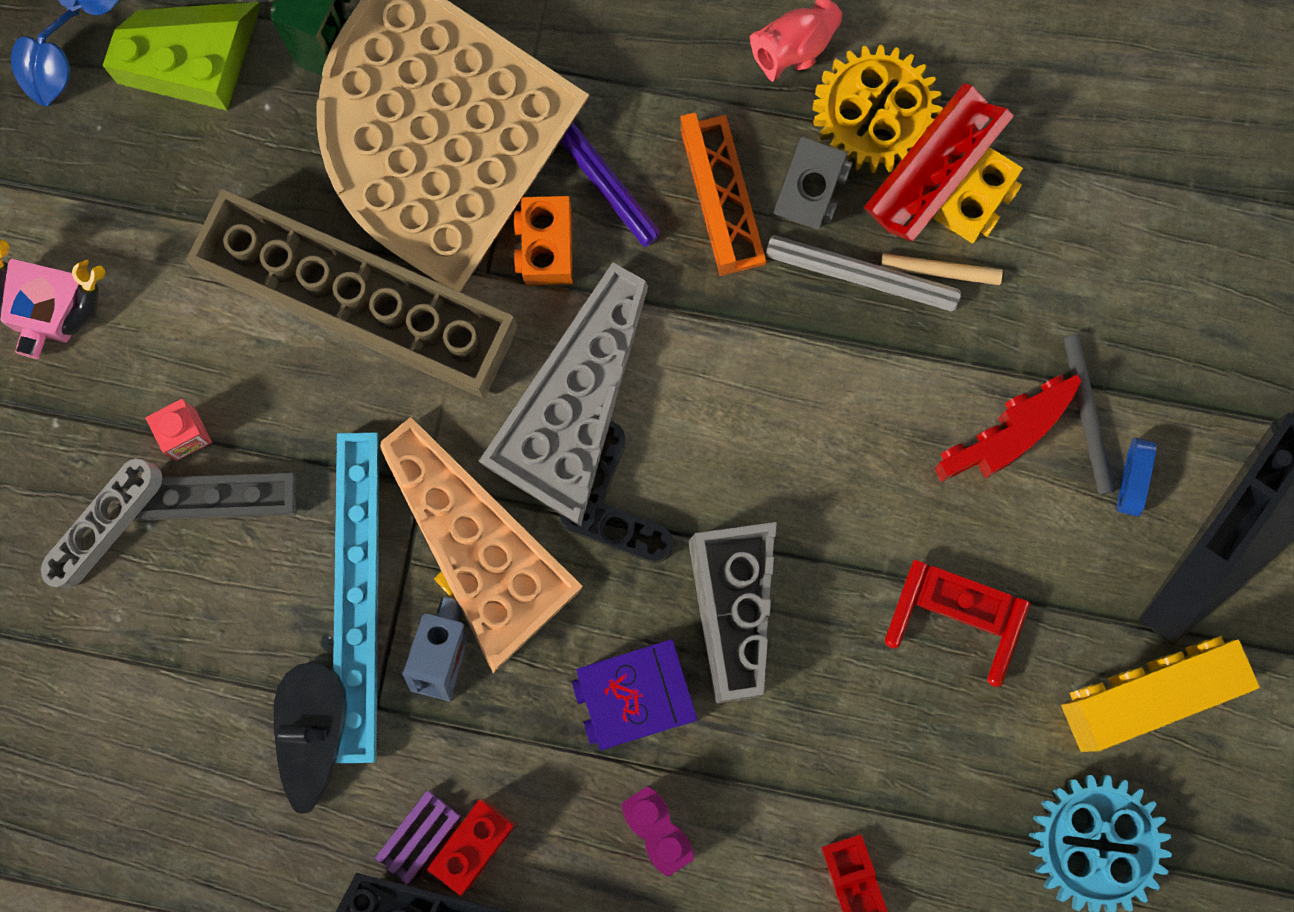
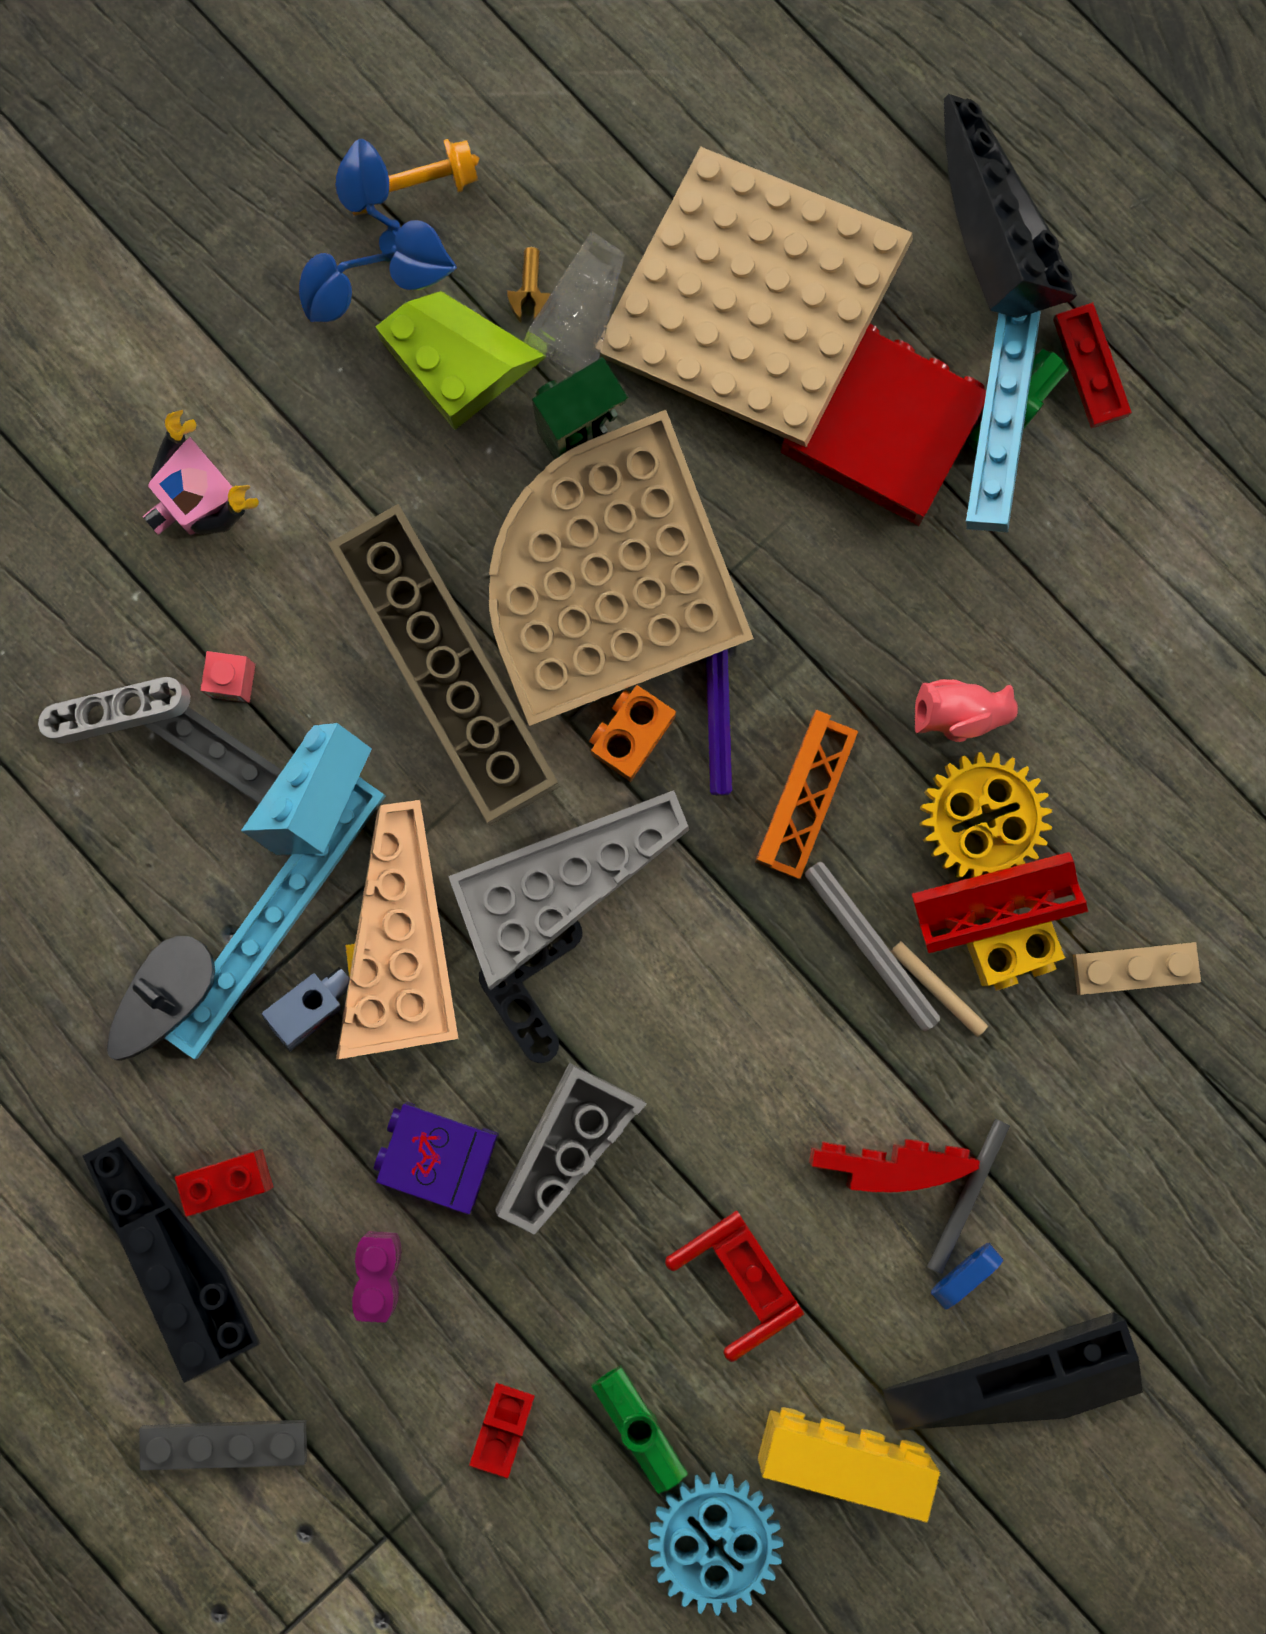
camera: 30 degrees right, 5 degrees up
medium lavender tile [375,790,461,885] -> none
dark grey brick [773,135,853,230] -> none
none -> medium azure wedge [241,723,372,855]
none -> green piece [591,1366,688,1494]
none -> tan plate [1073,942,1201,995]

